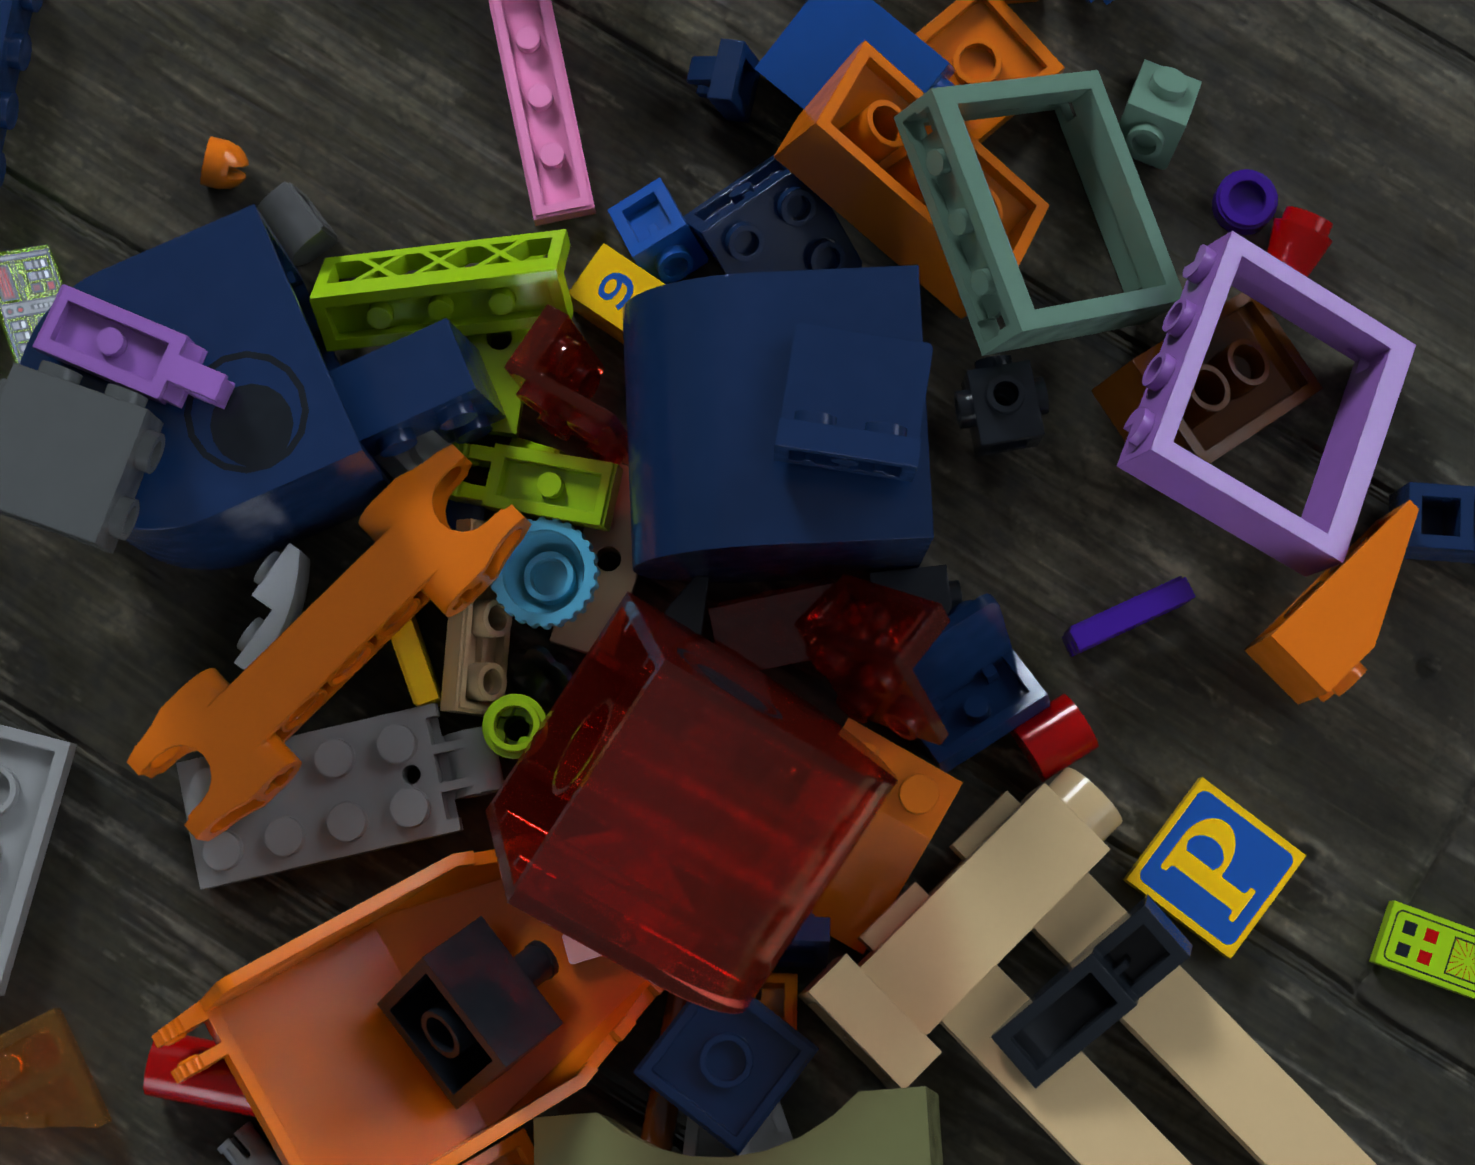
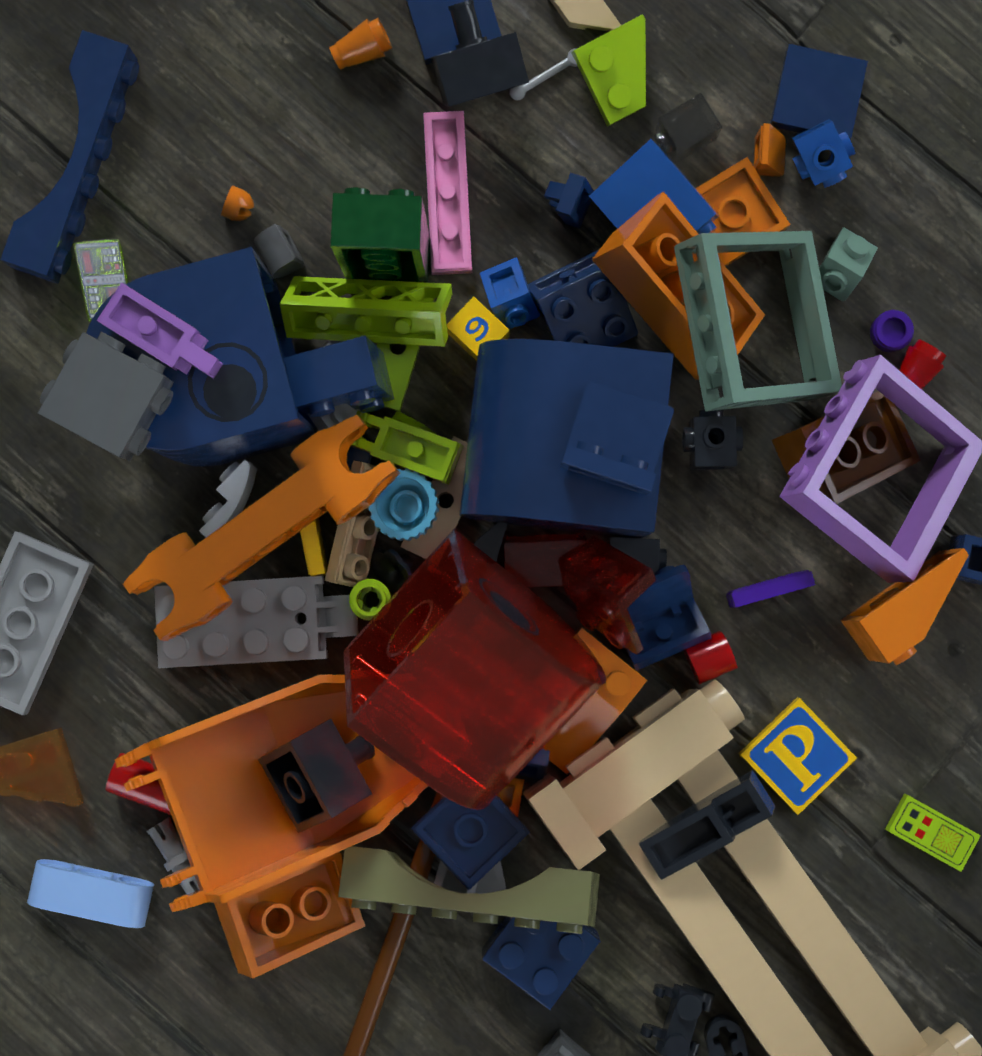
camera: 15 degrees right, 5 degrees up
clear red bracket [504,304,629,466] -> none
none -> dark green brick [331,187,430,283]

